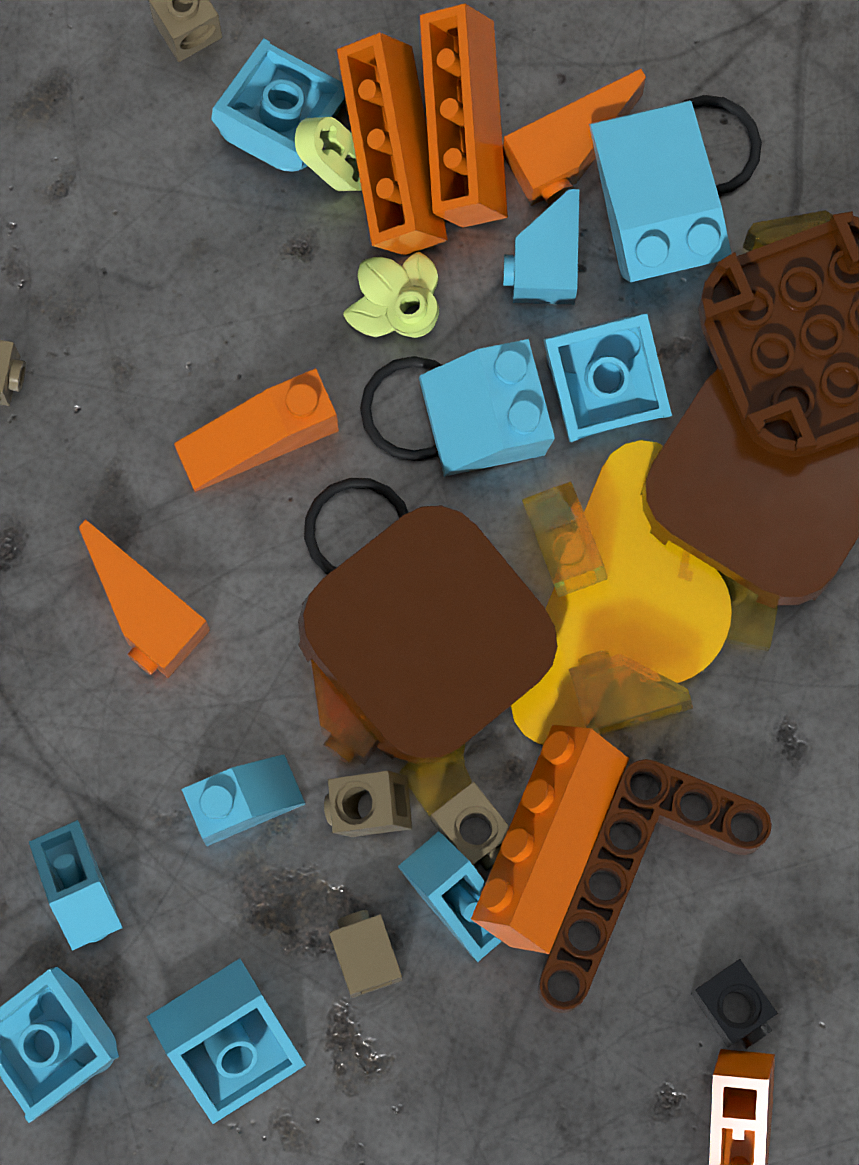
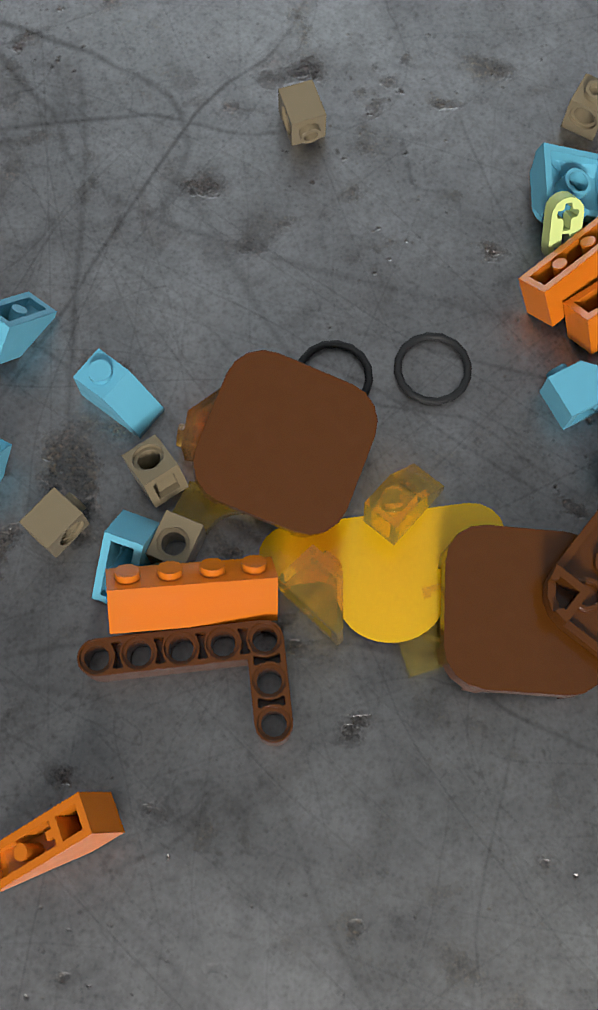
camera: 60 degrees right, 5 degrees down
orange slope [79,519,210,678] -> none
orange slope [174,368,339,492] -> none
yellowish green plate [343,251,439,338] -> none
medium azure slope [419,339,555,477] -> none
medium azure slope [543,313,672,442] -> none
black brick [690,959,778,1049] -> none

